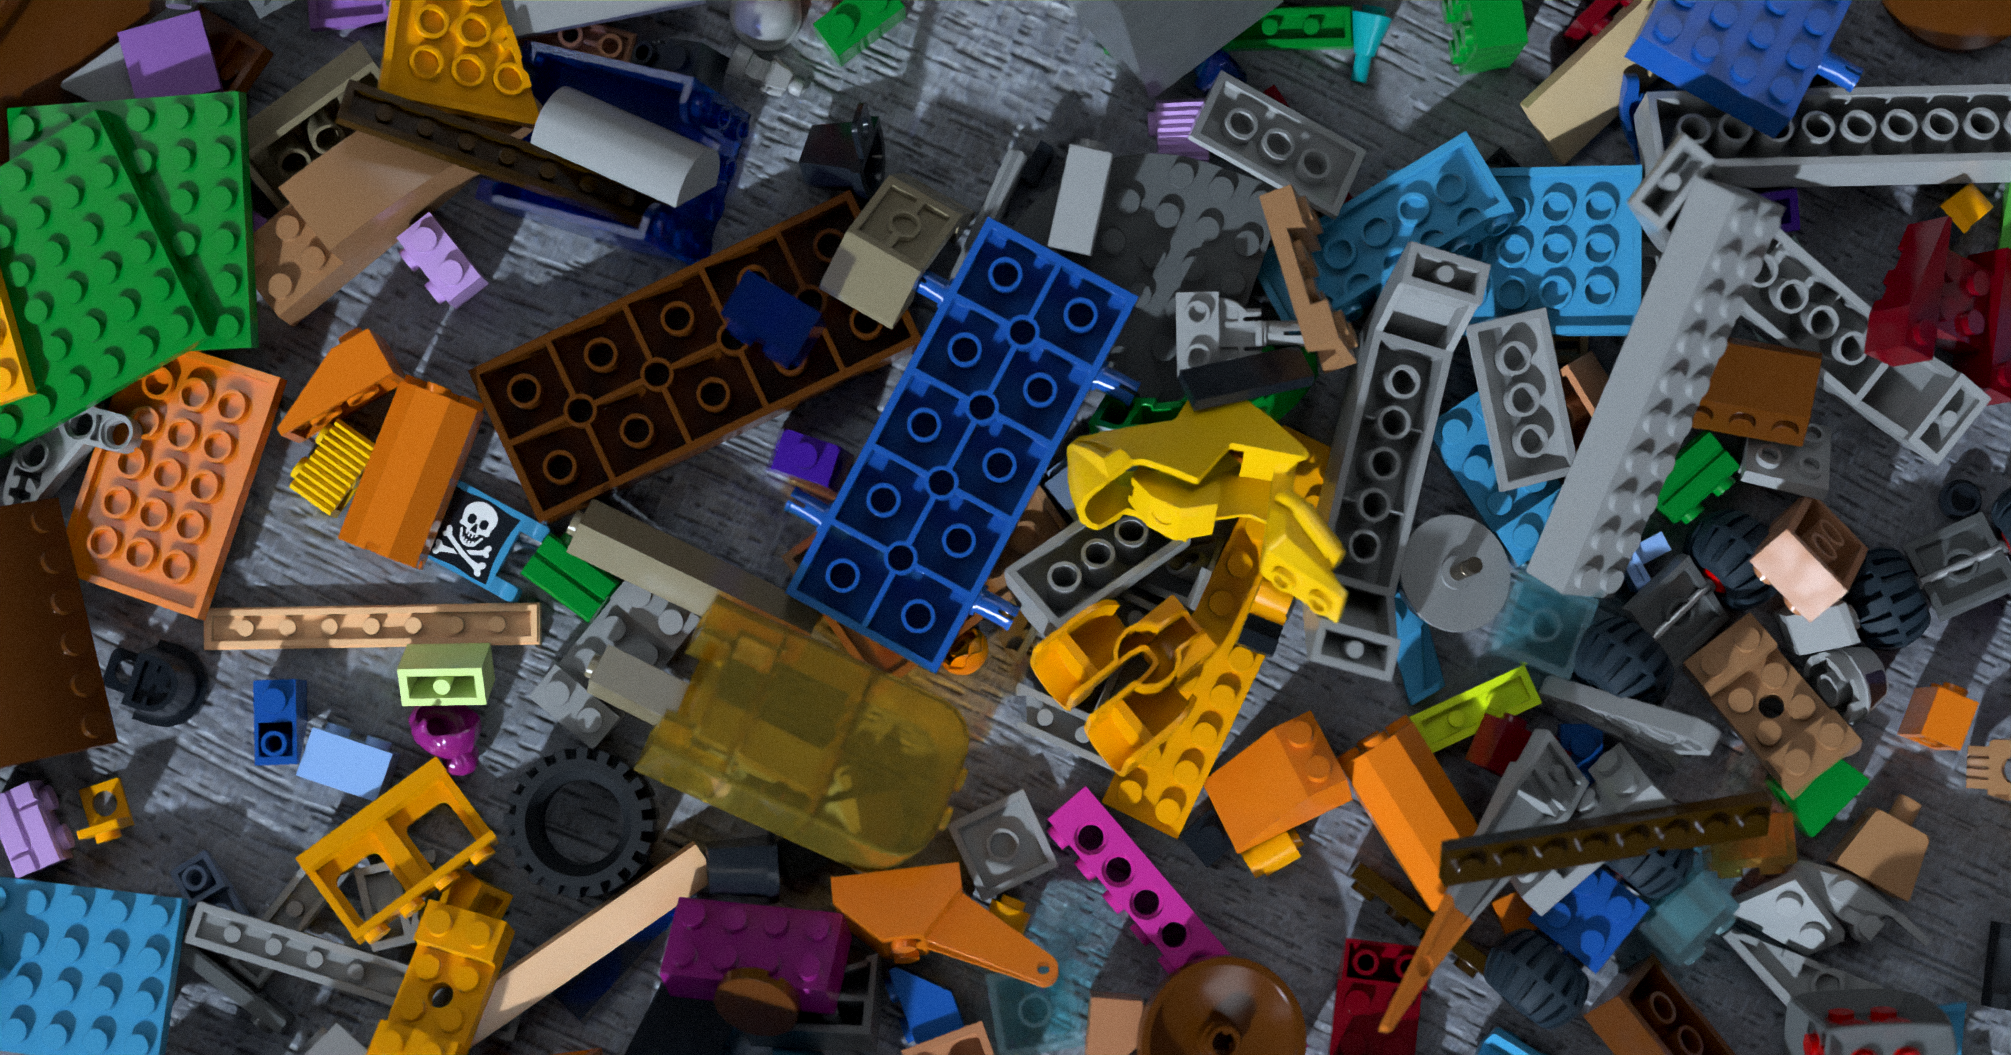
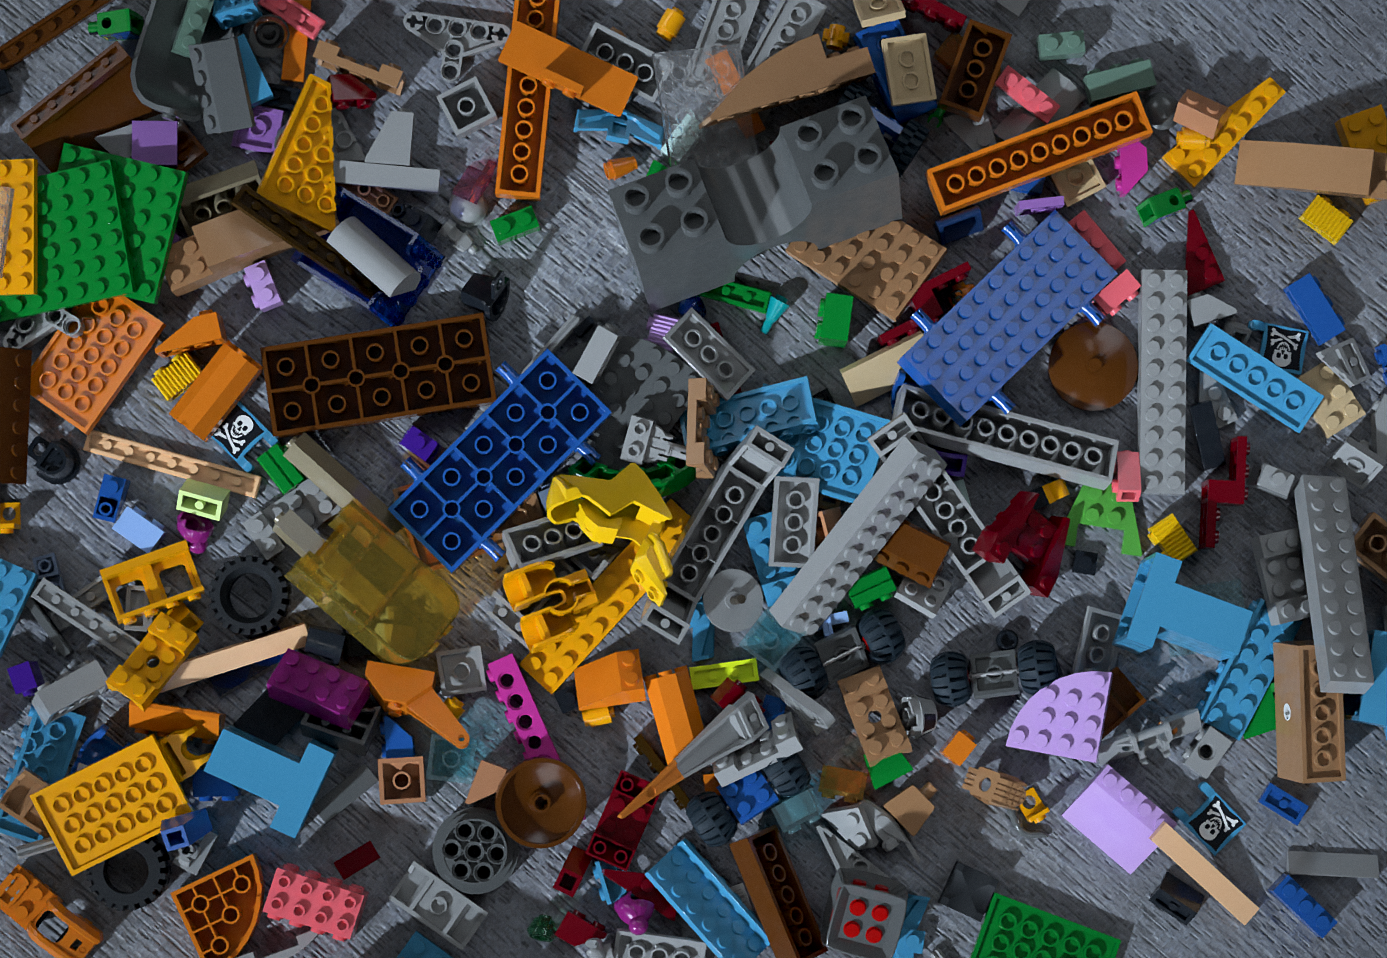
camera: 10 degrees right, 0 degrees up
reddish brown tile [714,967,802,1037] -> none
clear blue brick [720,269,826,369] -> none
dark tan slope [819,172,976,329] -> none
light orange plate [943,627,989,675] -> none
black tile [1178,345,1315,411] -> none
leg [1234,576,1293,658] -> none
dark brown plate [1439,791,1773,887] -> none
nougat brick [1749,496,1869,623] -> none
light grey slope [1773,600,1860,655] -> none

